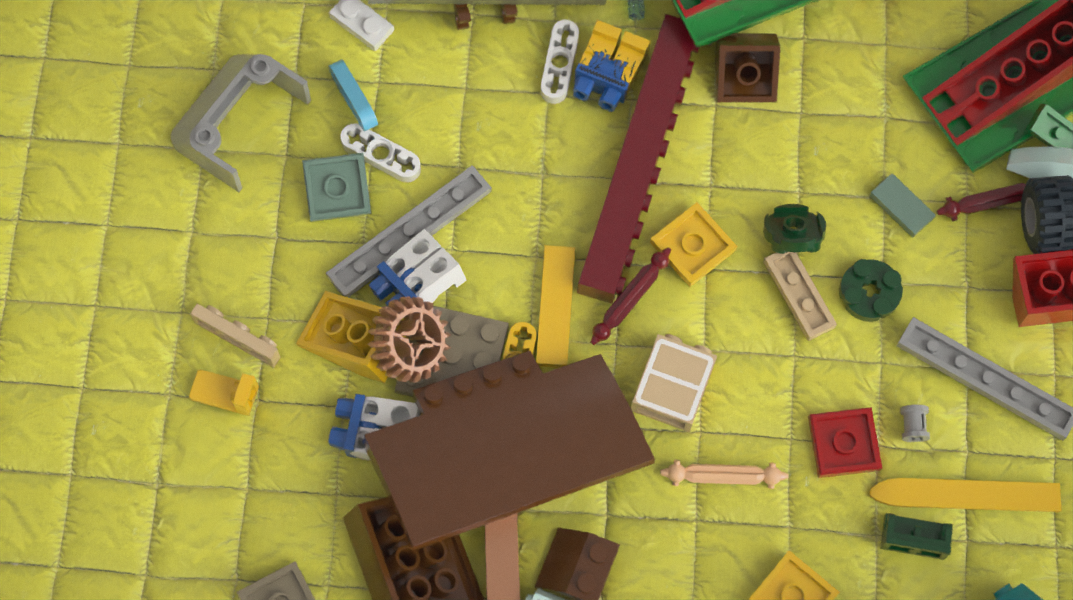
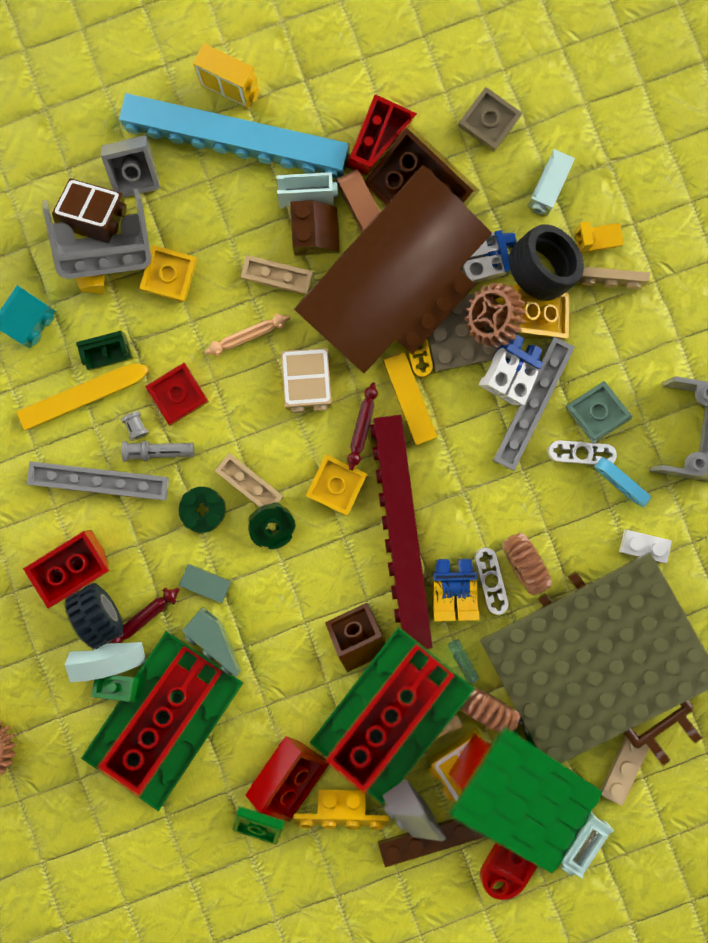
camera: 160 degrees right, 15 degrees up
none -> light grey pin [121,441,194,462]
none -> sand green slope [182,607,241,677]
none -> tan plate [240,255,313,295]
none -> nougat gear [502,533,551,596]
none -> black tyre [509,224,584,301]
none -> light aqua window [528,149,575,215]

